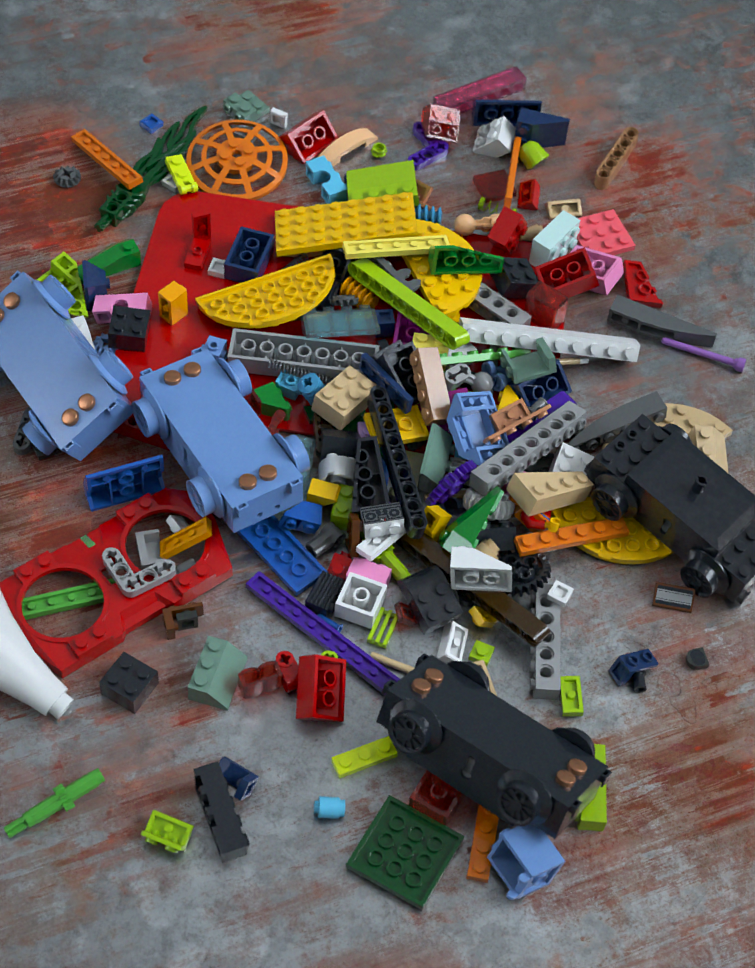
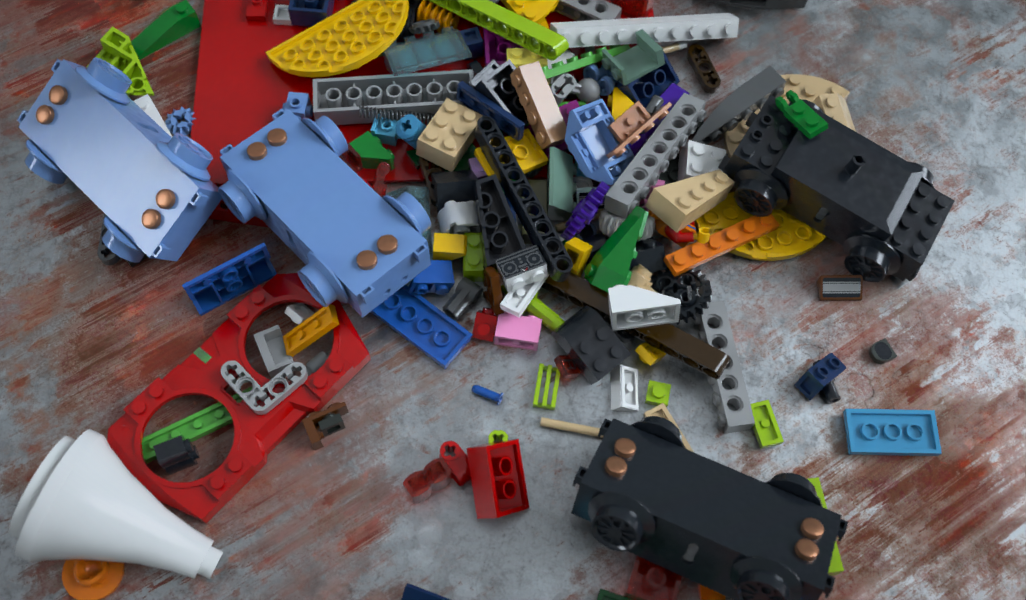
camera: 10 degrees left, 10 degrees up
dark blue slope [82,260,110,311] -> none
bright pink arch [92,293,152,324] -> none
black brick [99,652,159,714] -> none
black brick [108,306,150,352] -> none
light orange brick [158,281,188,326] -> none
sand green slope [188,635,248,711] -> none
dark purple plate [246,571,400,695] -> none
black brick [305,570,344,617] -> none
neon yellow plate [331,736,398,779] -> none
white brick [334,572,387,629] -> none
white tile [546,580,574,607] -> none
medium lavender piece [661,337,747,373] -> none
none -> black brick [153,435,200,475]
none -> dark brown beam [687,44,721,94]
none -> green hinge [775,90,828,139]
none -> dark azure plate [843,409,942,456]

